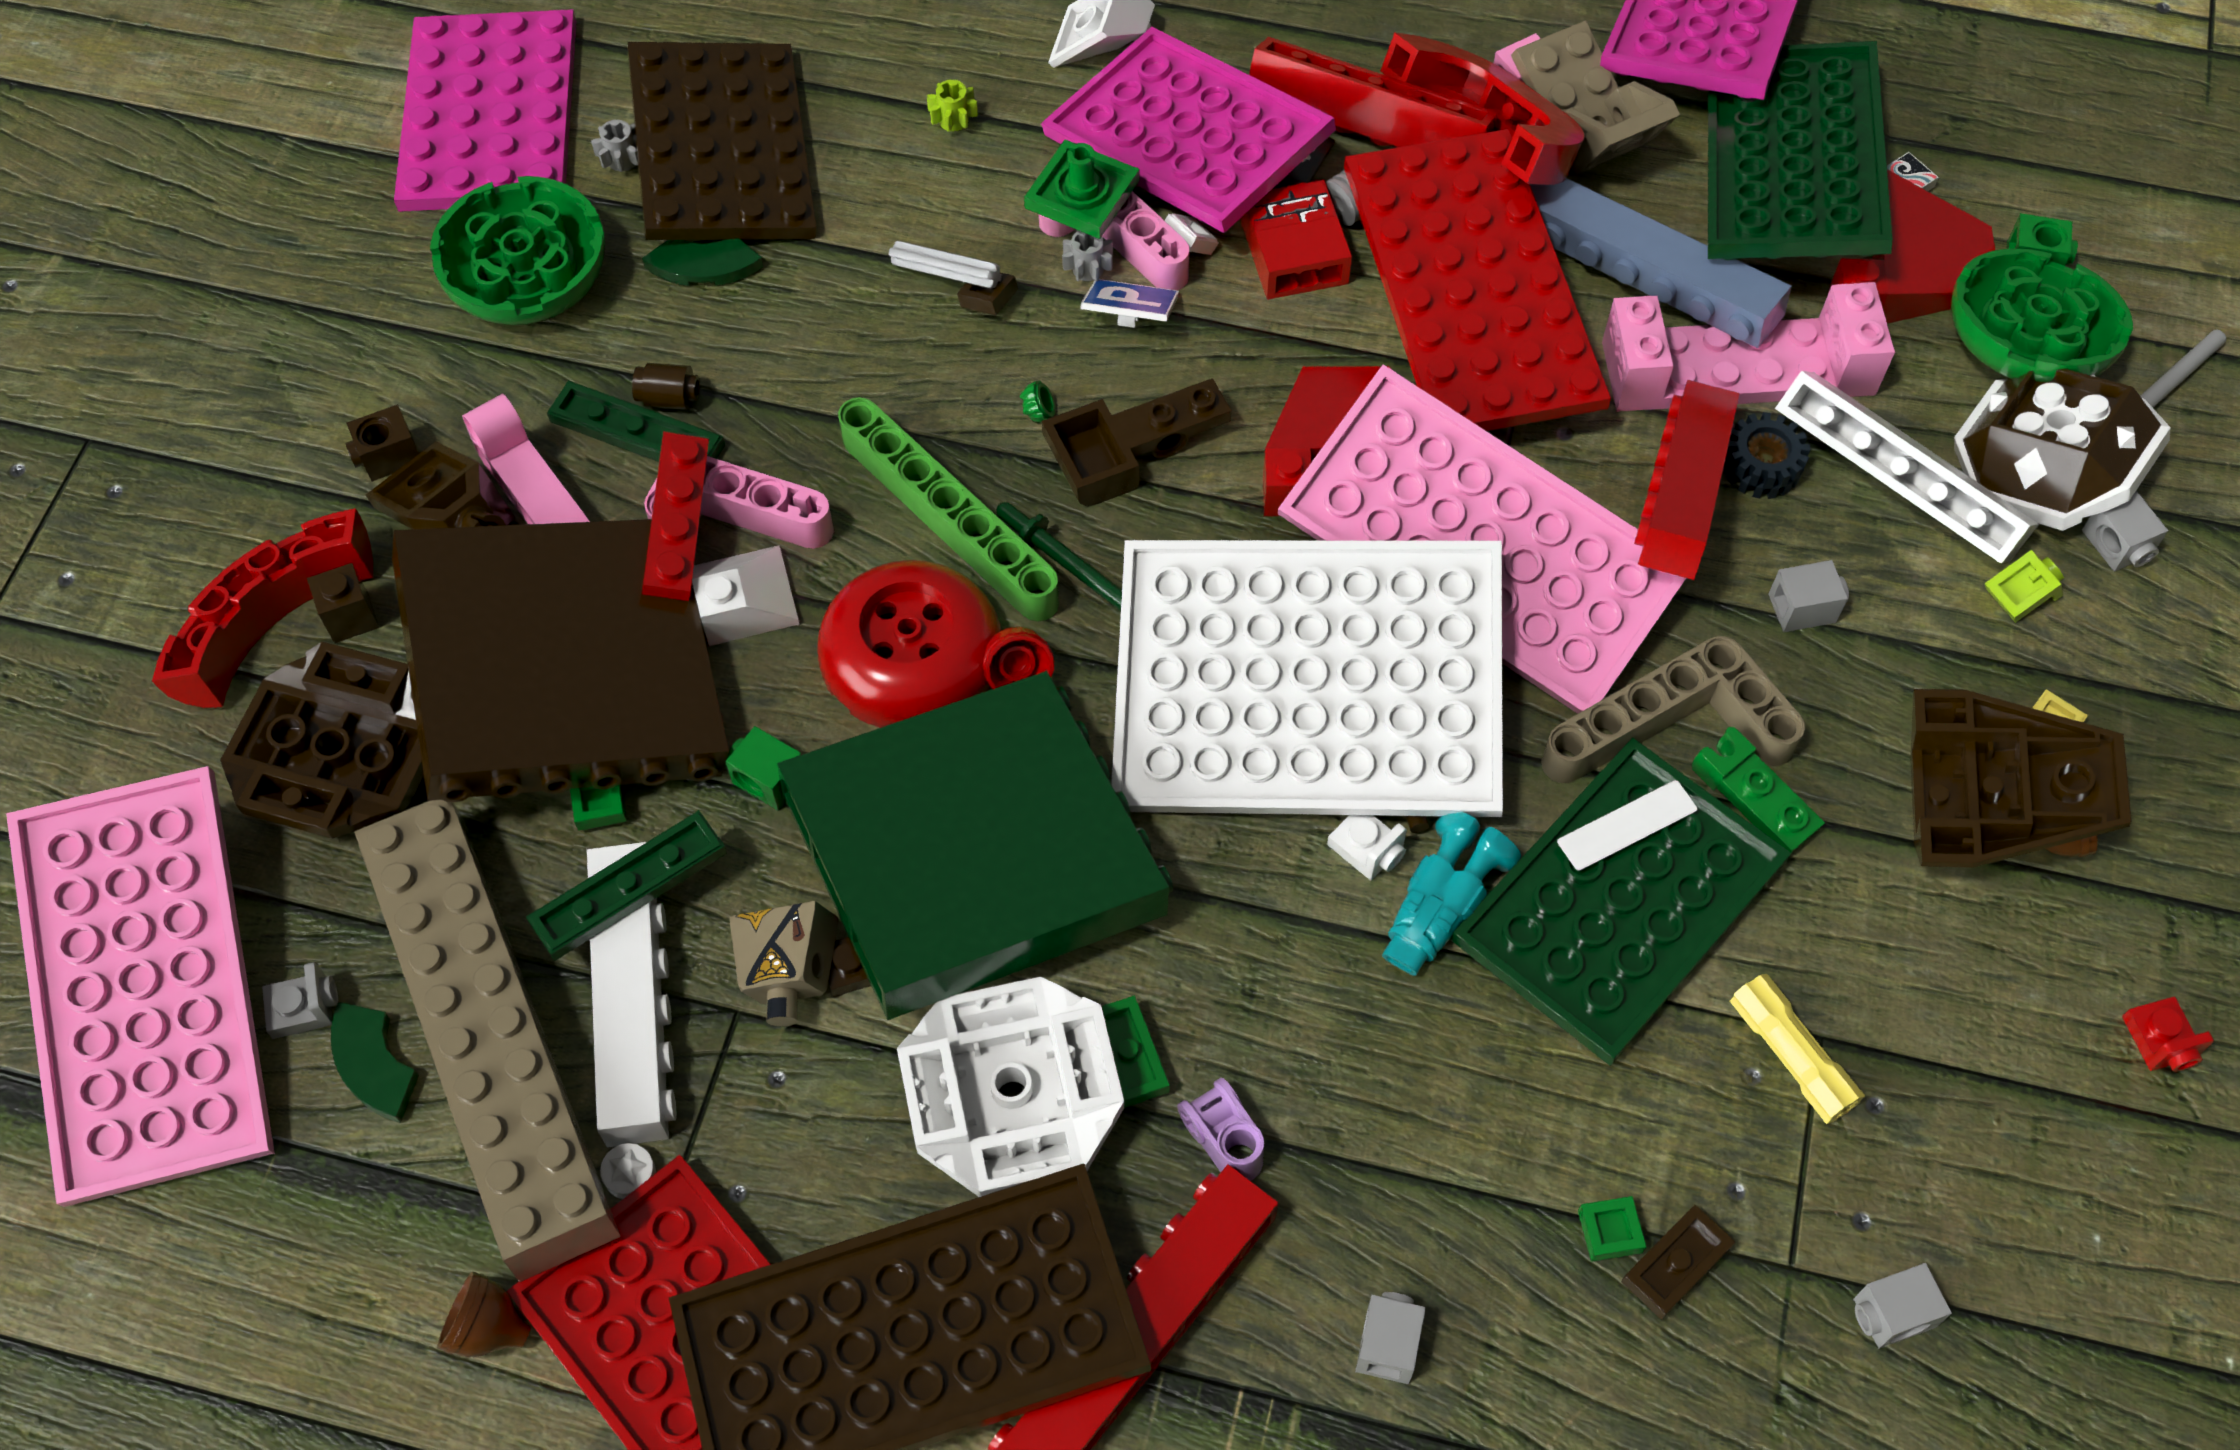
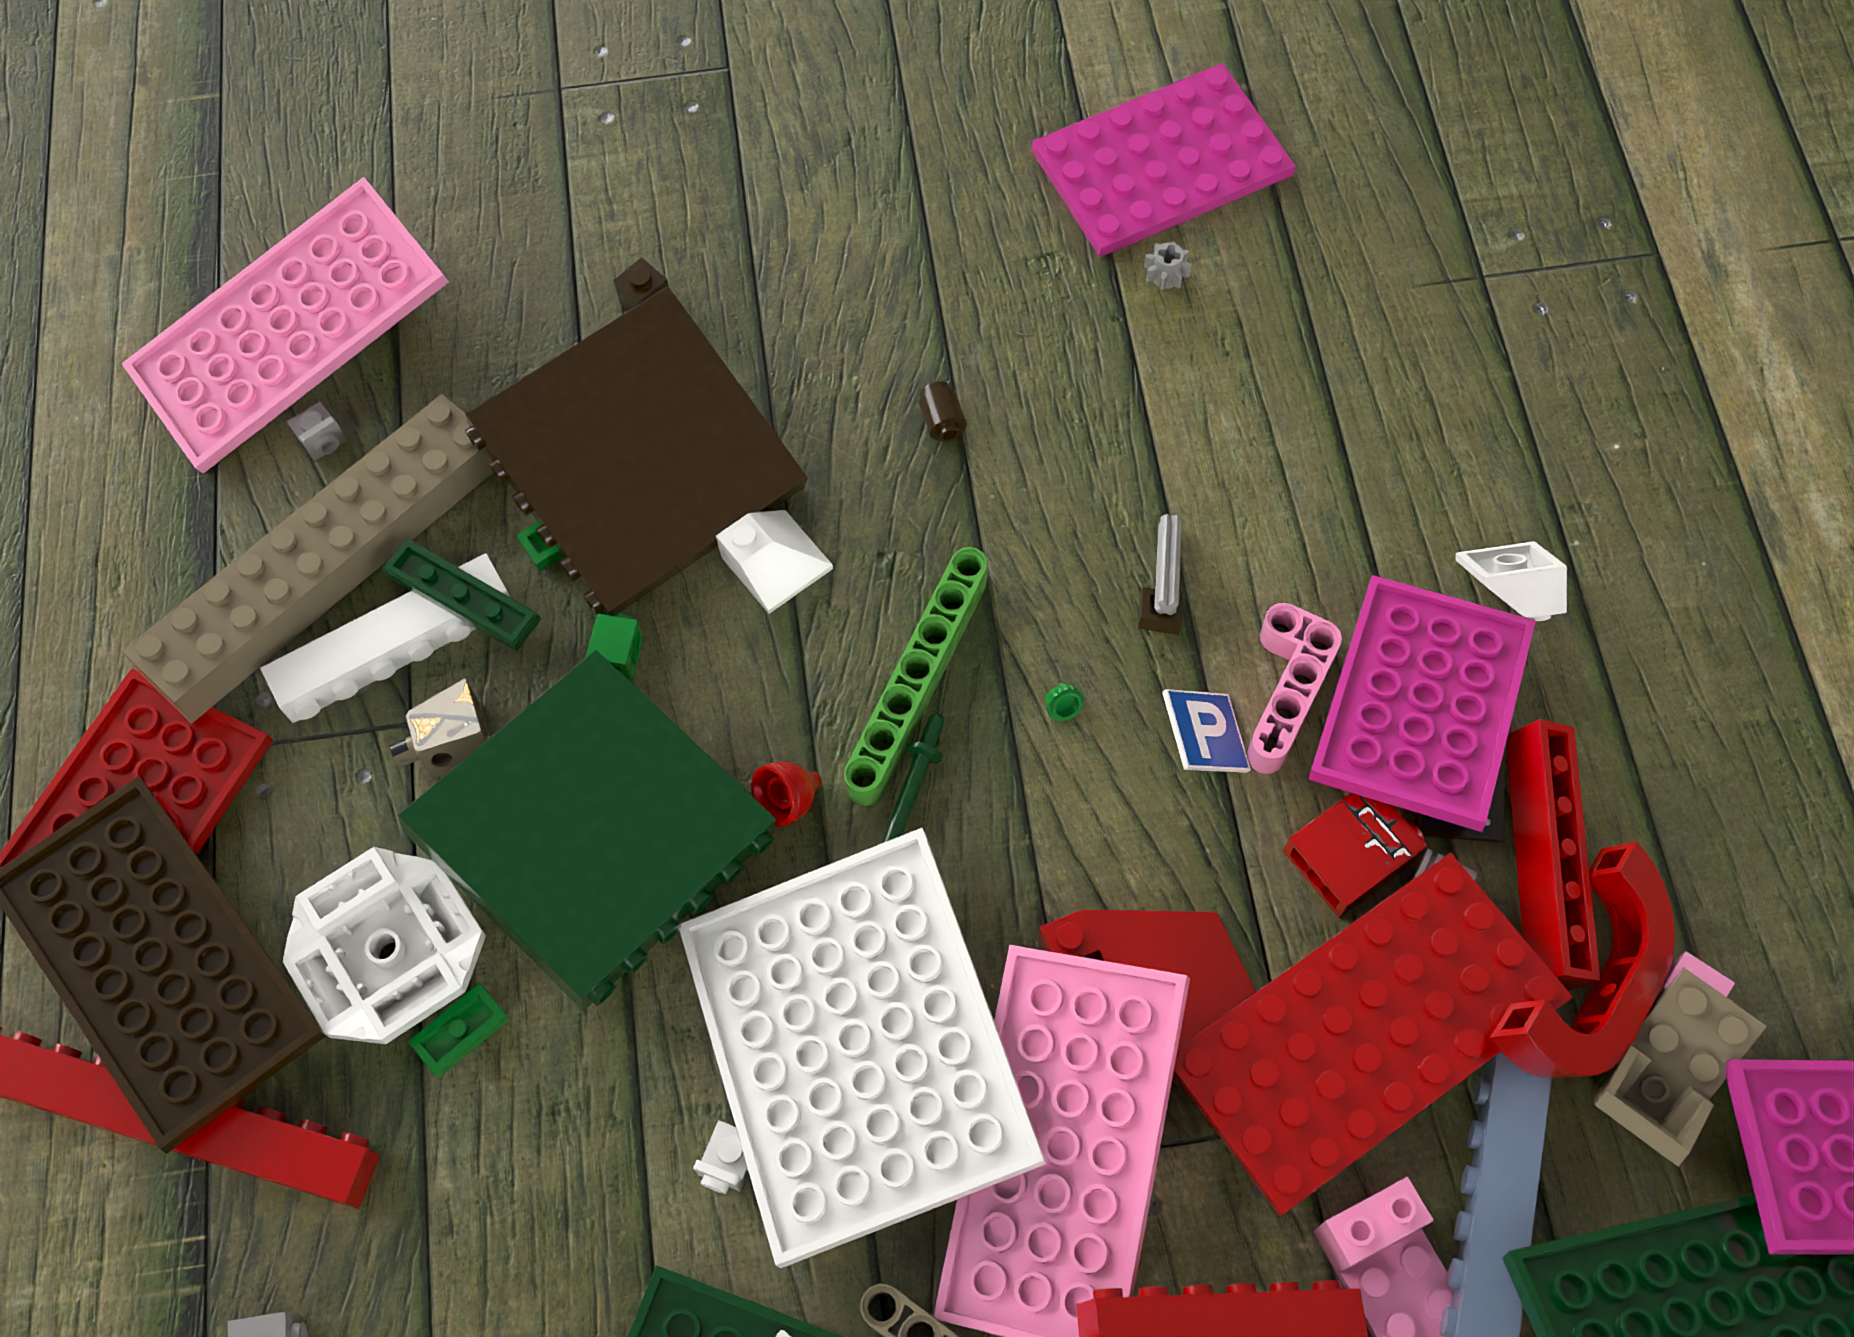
camera: 70 degrees right, 5 degrees up
red brick [152,508,373,708] -> none
dark brown piece [220,641,424,838] -> none
dark green tile [331,1002,419,1123] -> none
dark brown brick [345,404,419,481] -> none
dark brown plate [365,441,515,529] -> none
green brick [430,176,605,325] -> none
reddish brown helmet [437,1272,530,1358] -> none
bright pink beam [462,393,590,524] -> none
dark green tile [547,380,725,462] -> none
white tile [600,1143,656,1199] -> none
dark brown plate [628,42,816,240] -> none
dark green tile [642,238,764,286] -> none
red plate [642,431,709,601] -> none
bright pink beam [644,456,834,549] -> none
red brick [817,560,1002,728] -> none
lime gear [927,80,978,132] -> none
green plate [1024,139,1140,239] -> none
dark brown plate [1042,378,1232,506] -> none
light grey gear [1062,230,1113,281] -> none
white tile [1164,213,1219,255] -> none
lavender piece [1177,1078,1264,1181] -> none
teal piece [1382,812,1521,976] -> none

